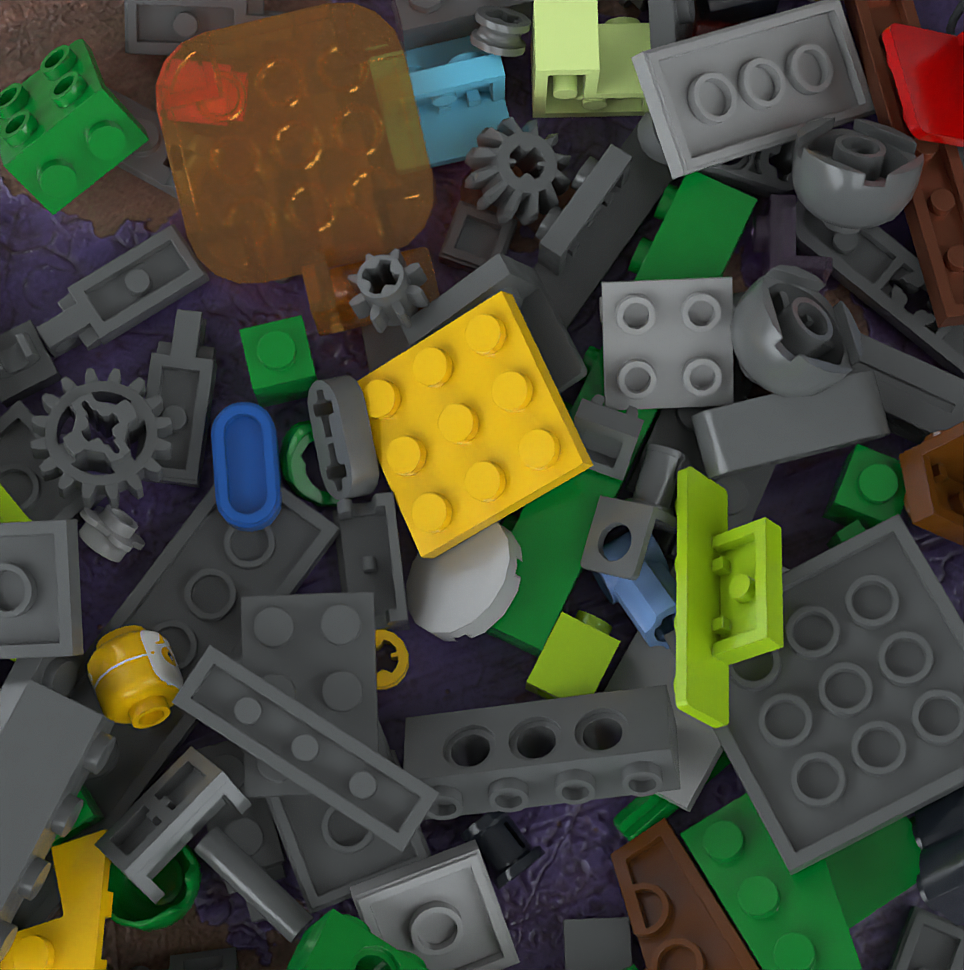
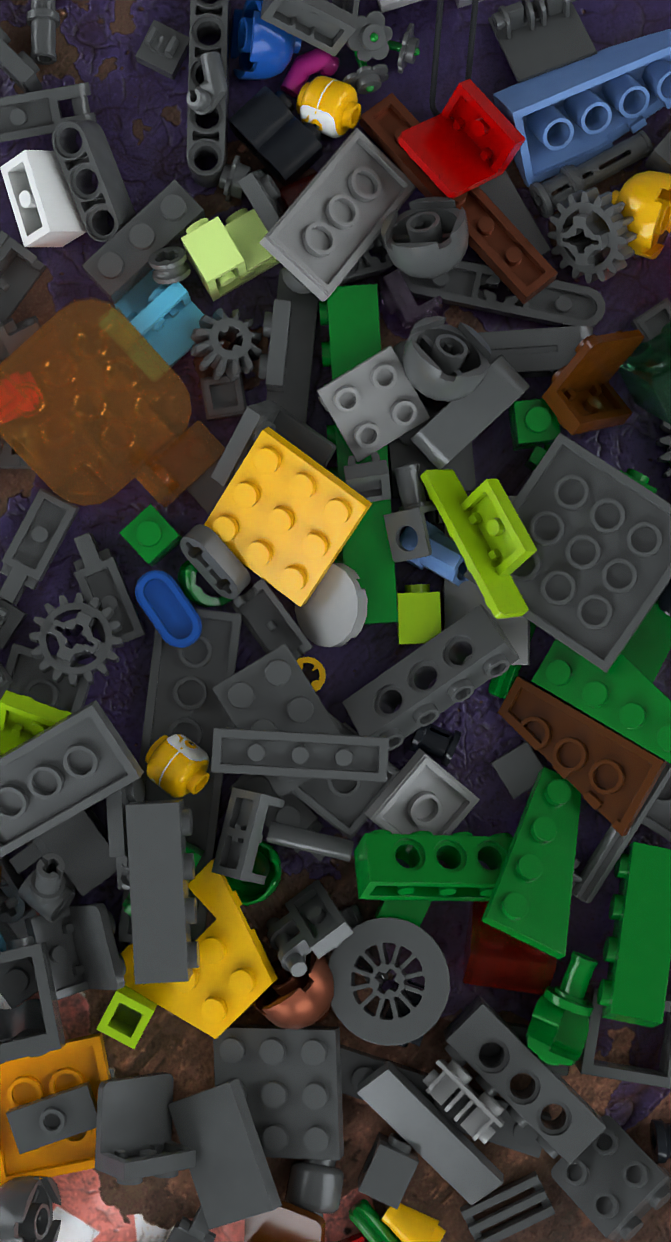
camera: 30 degrees left, 10 degrees up
light grey plate [79,504,145,562] -> none
dark grey gear [347,248,430,333] -> none

